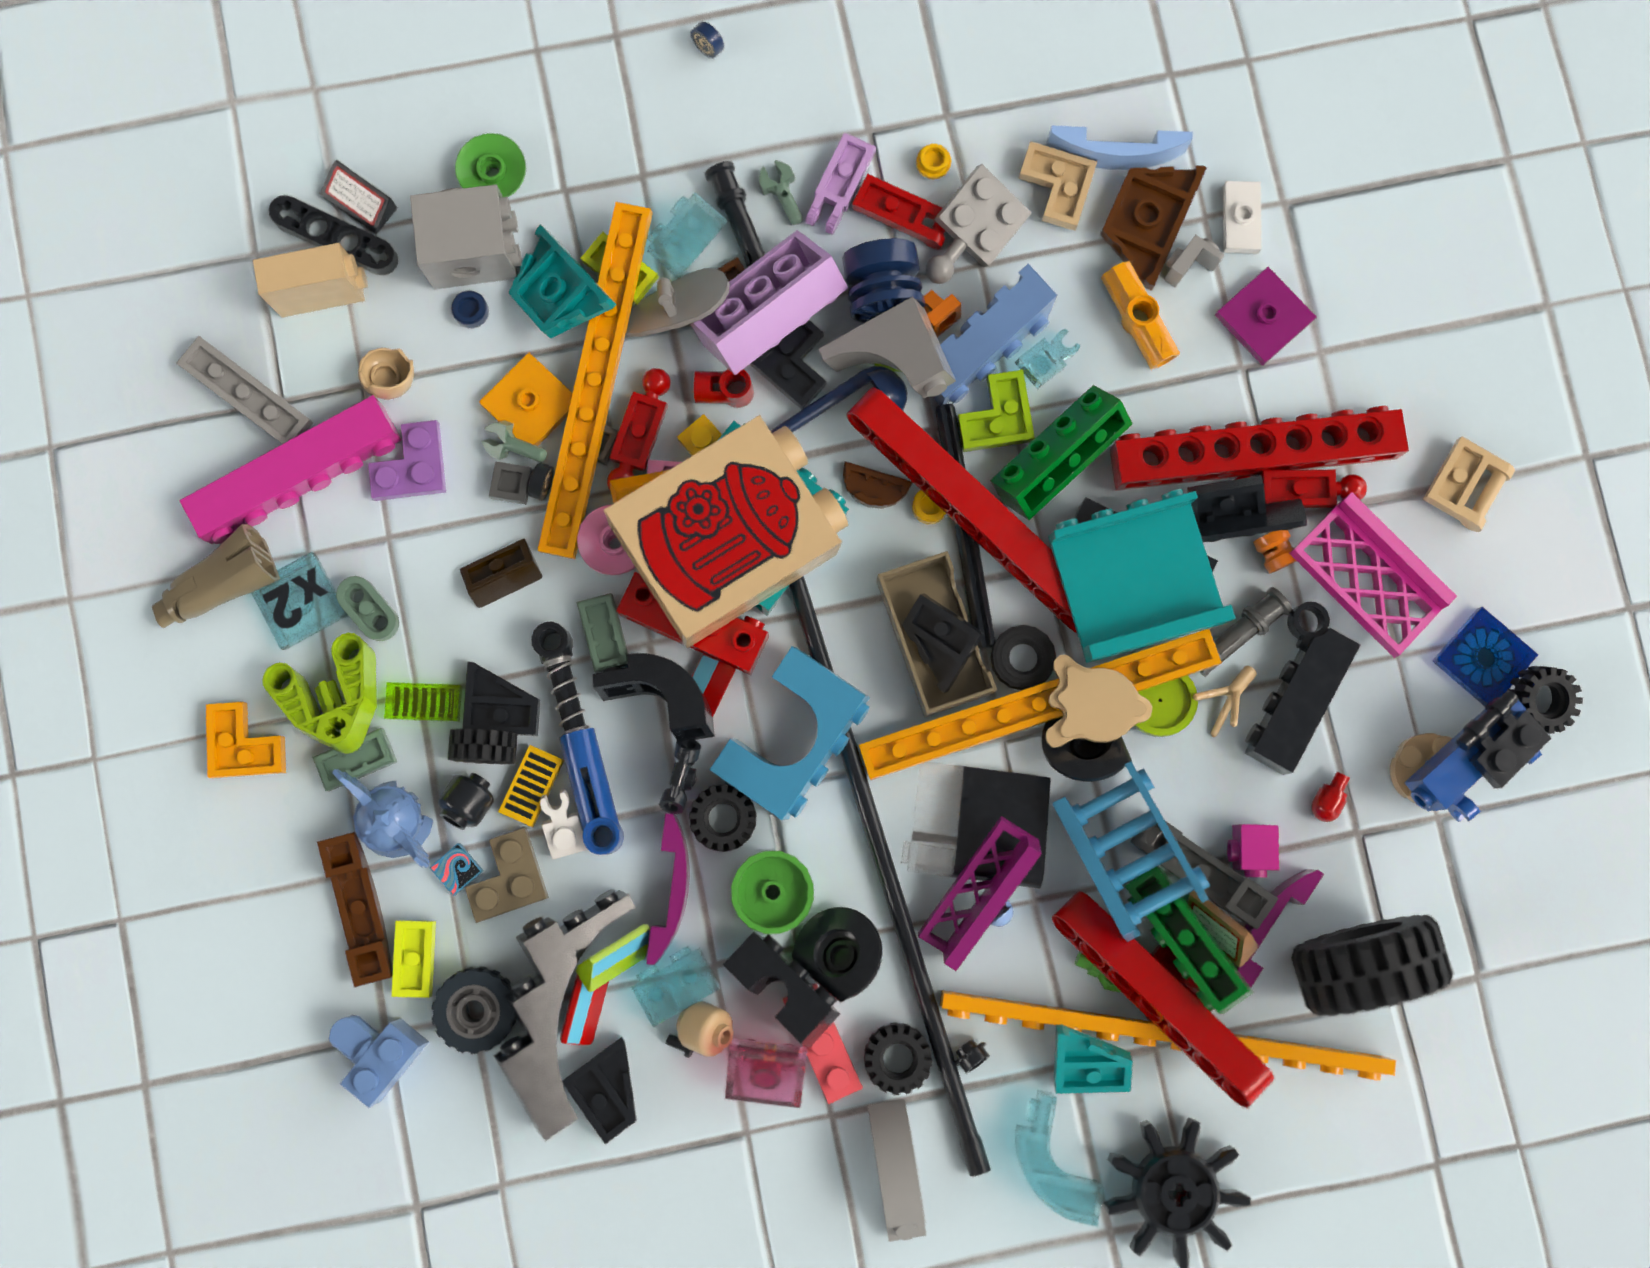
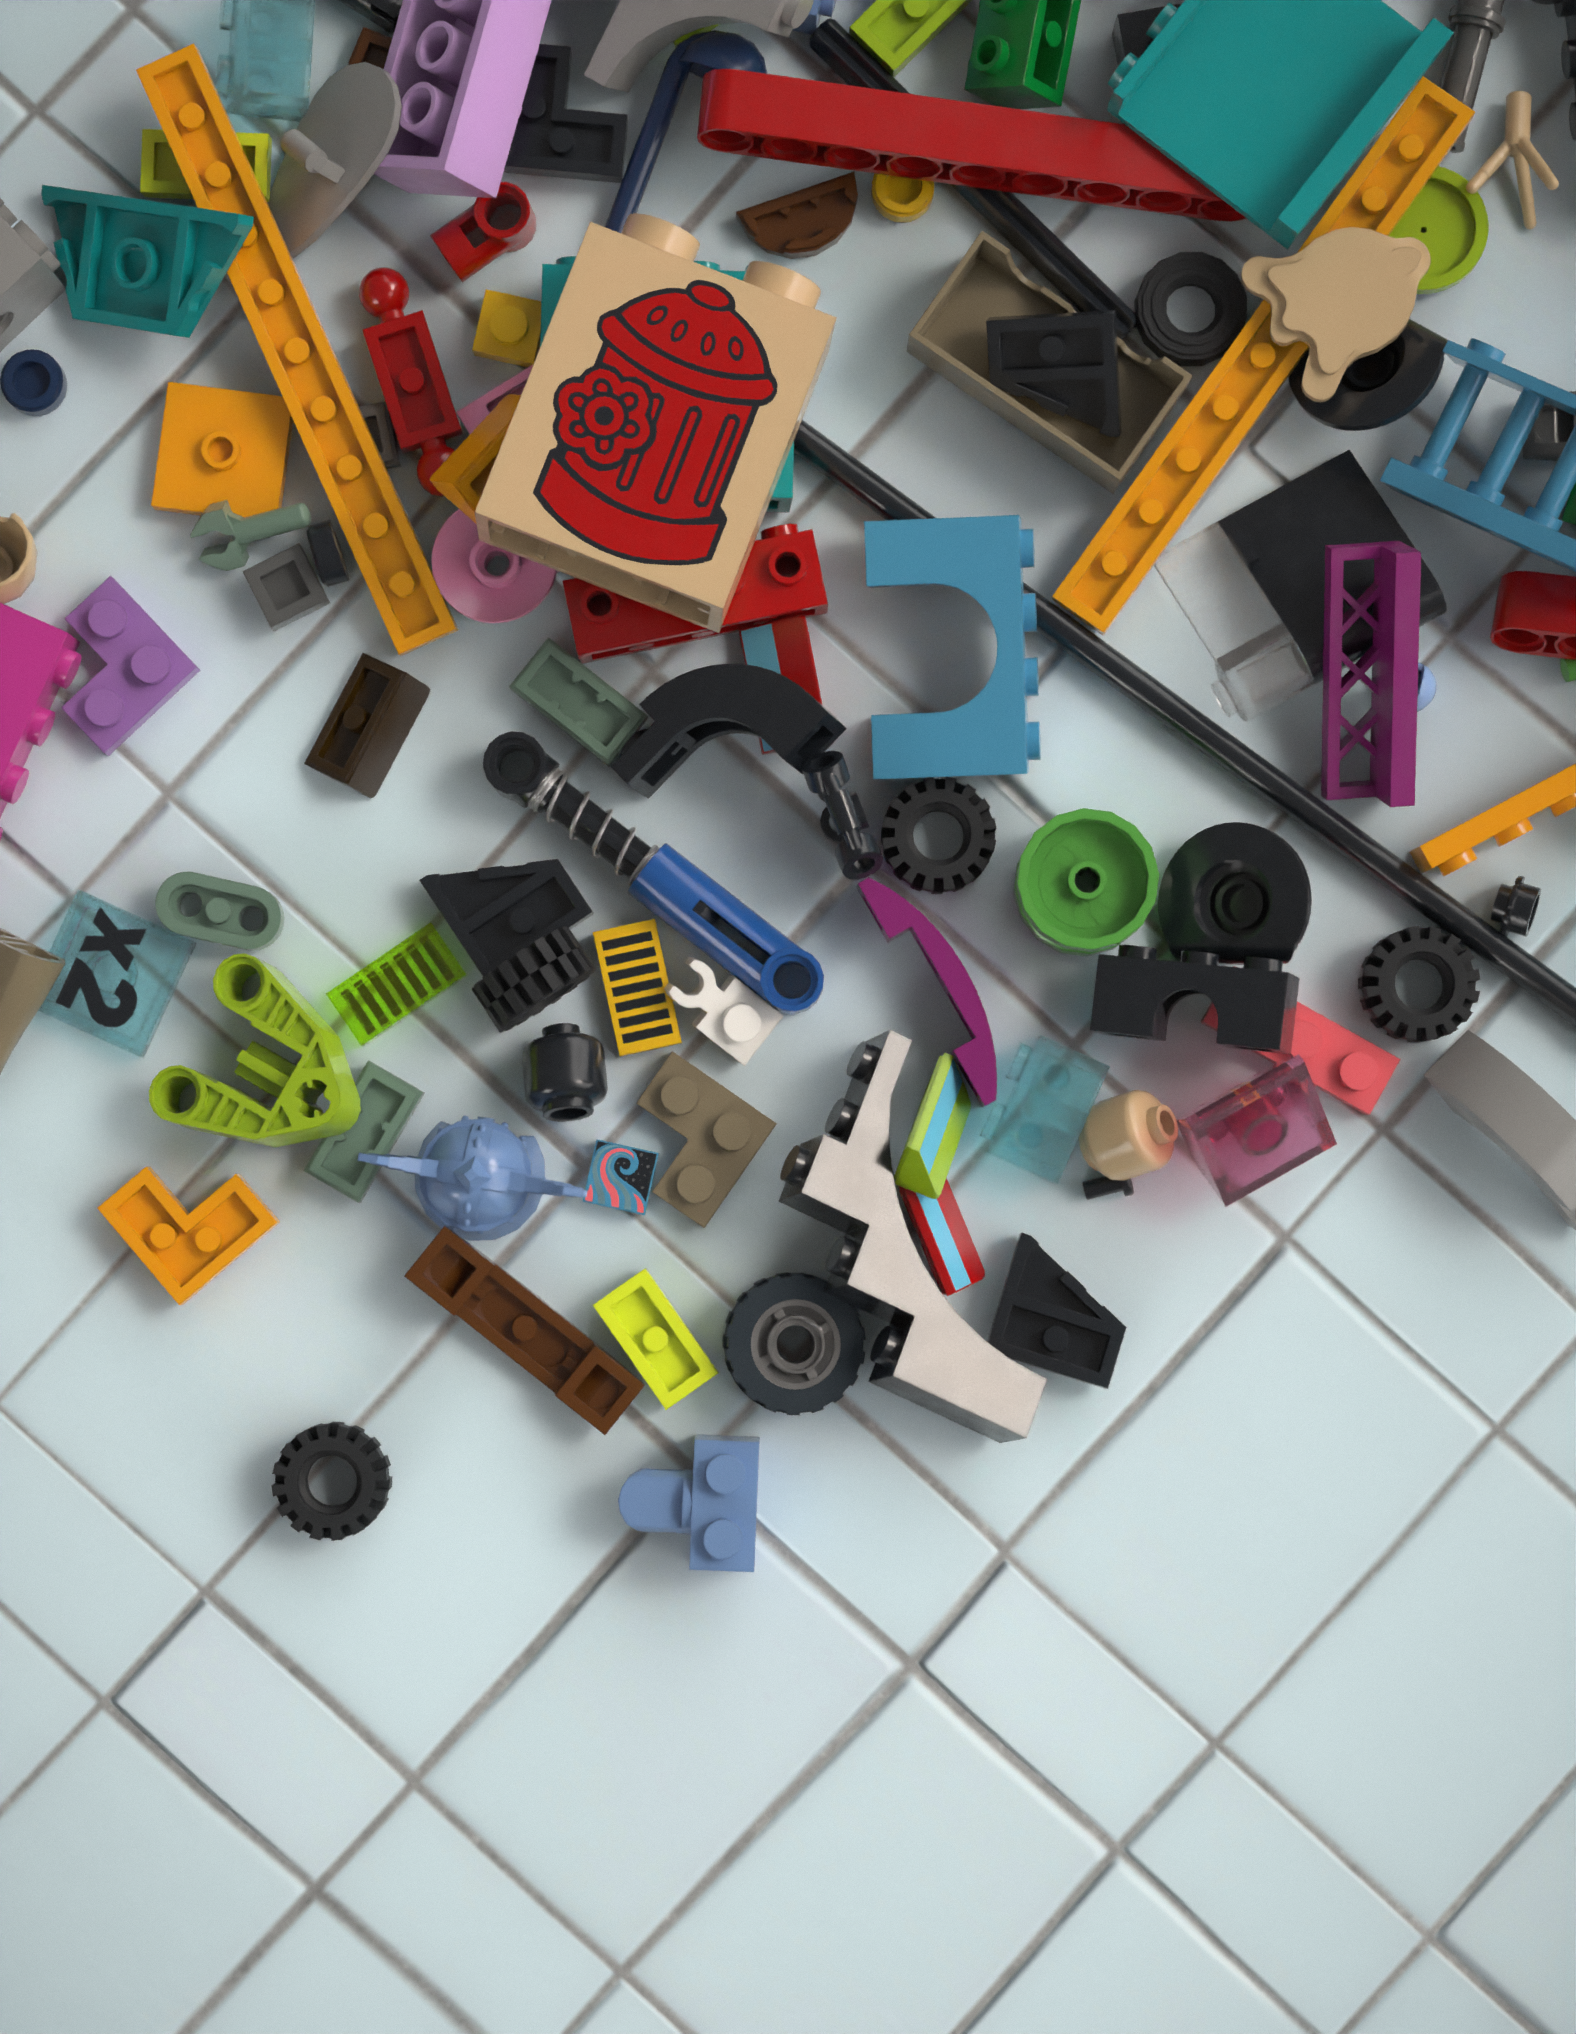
camera: 35 degrees left, 5 degrees up
none -> black tyre [271,1421,393,1541]

